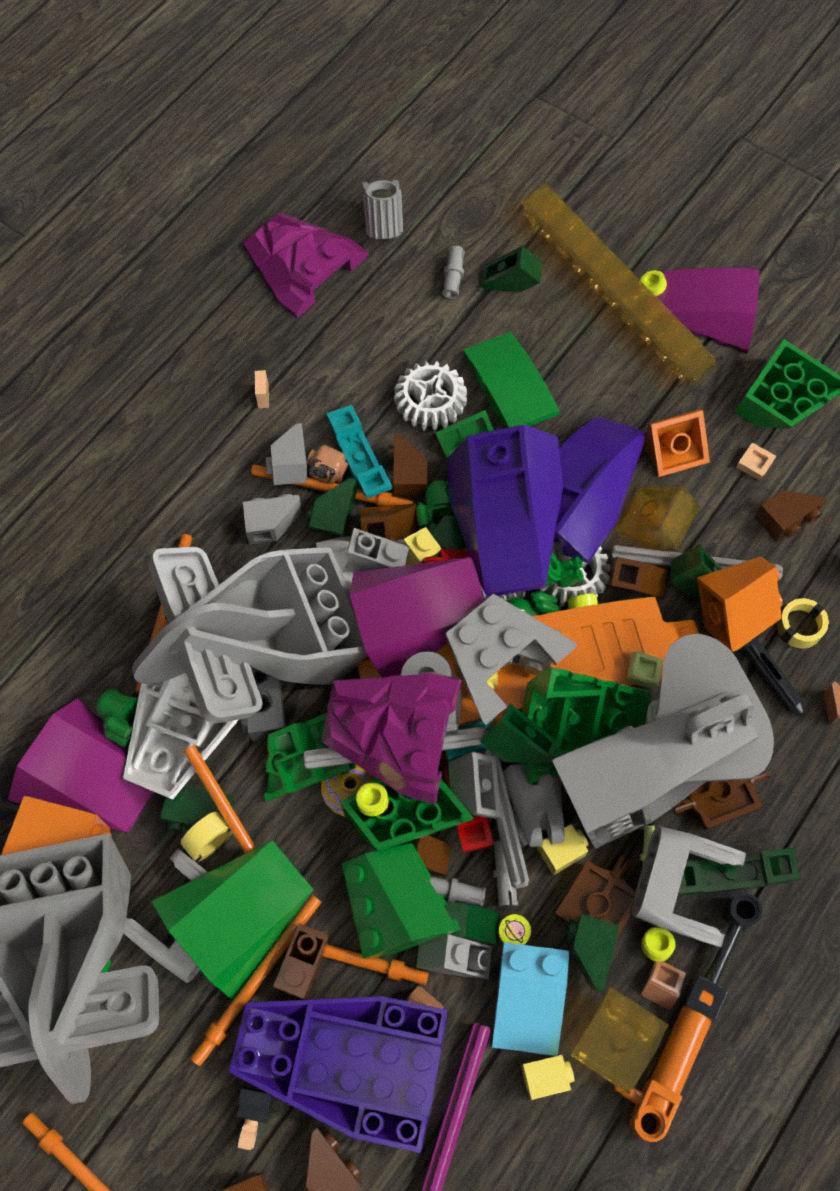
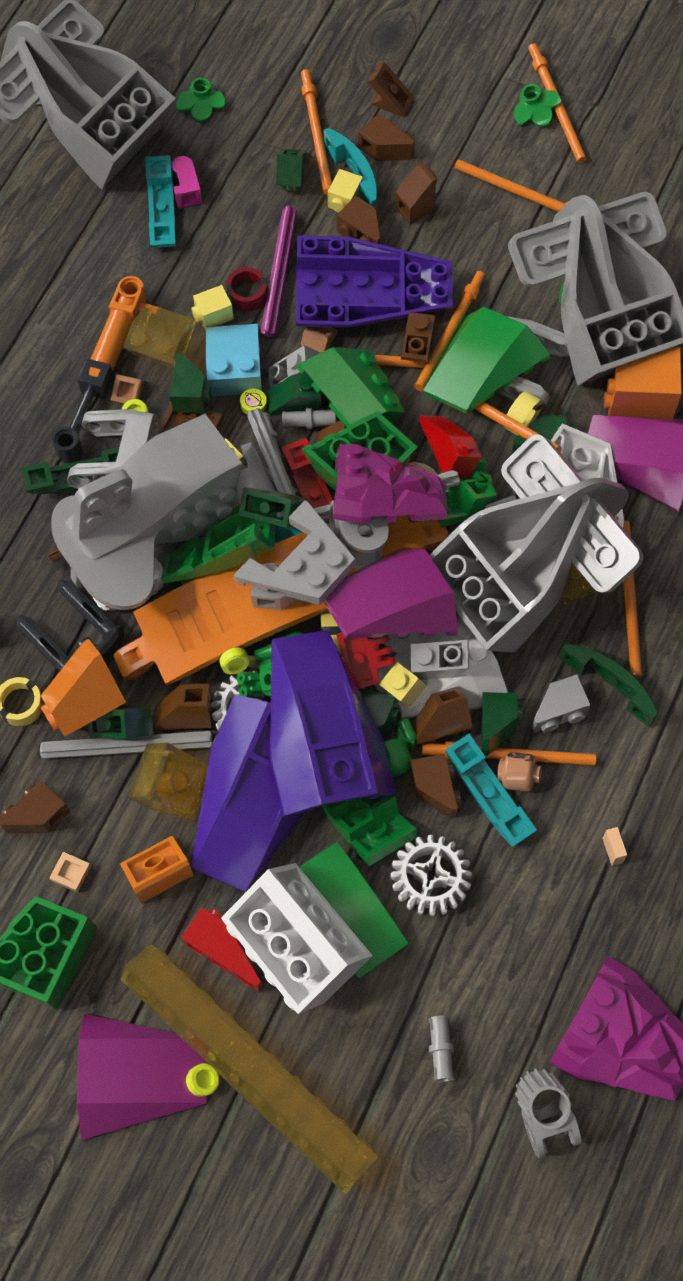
camera: 170 degrees right, 0 degrees up
green piece [95,689,138,747] -> none
black piece [237,1087,275,1151] -> none
light grey slope [266,423,307,485] -> none
neon yellow tile [356,782,389,816] -> none
light grey slope [448,752,501,819] -> none
dark green slope [481,246,542,292] -> none
yellowish green tile [626,650,663,690] -> none
none -> red slope [181,907,262,992]
none -> white brick [221,863,373,1014]
none -> dark red piece [226,267,267,312]
none -> red slope [419,415,482,479]
none -> dark green slope [559,644,657,727]

